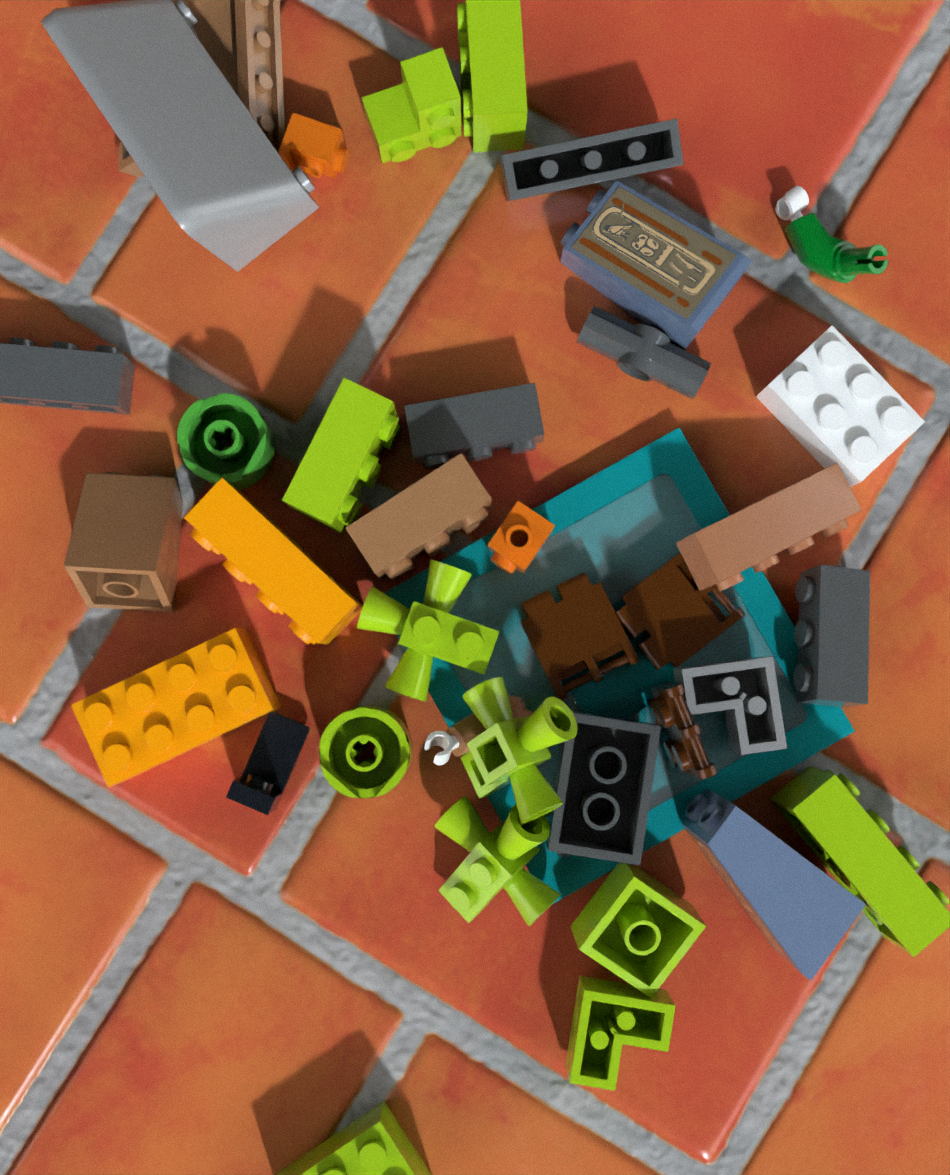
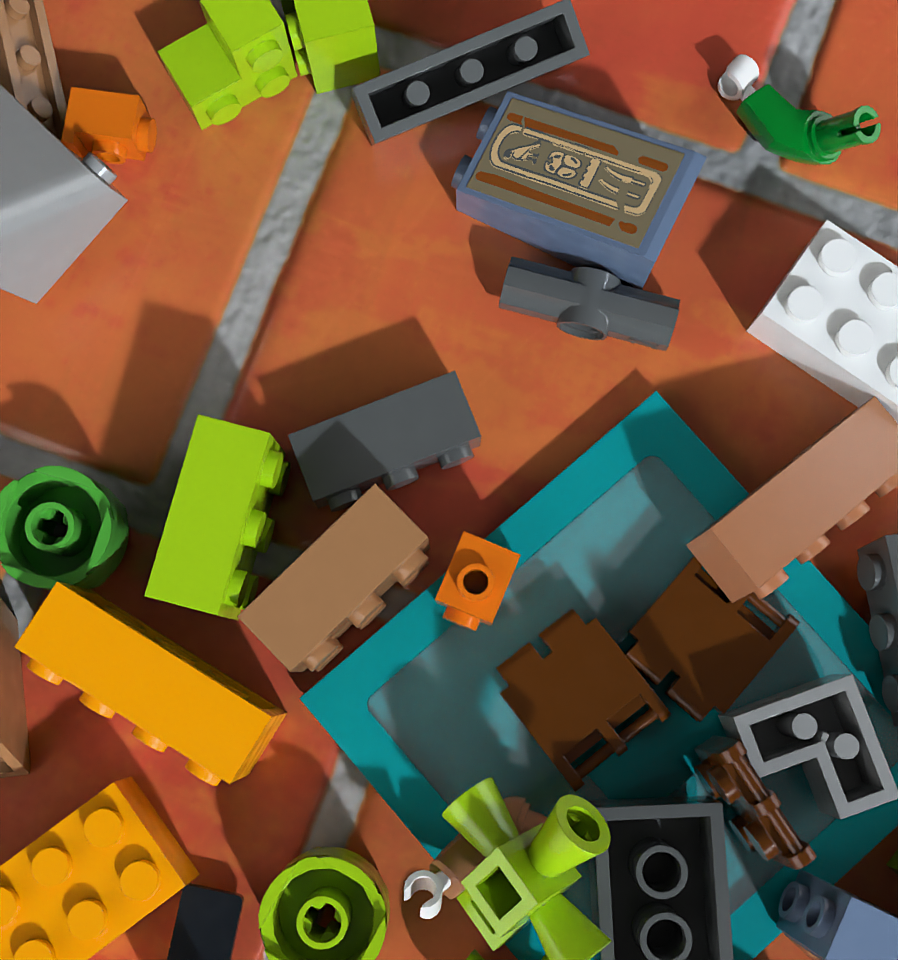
camera: 10 degrees left, 5 degrees down
lime brick [357,559,499,702] -> none

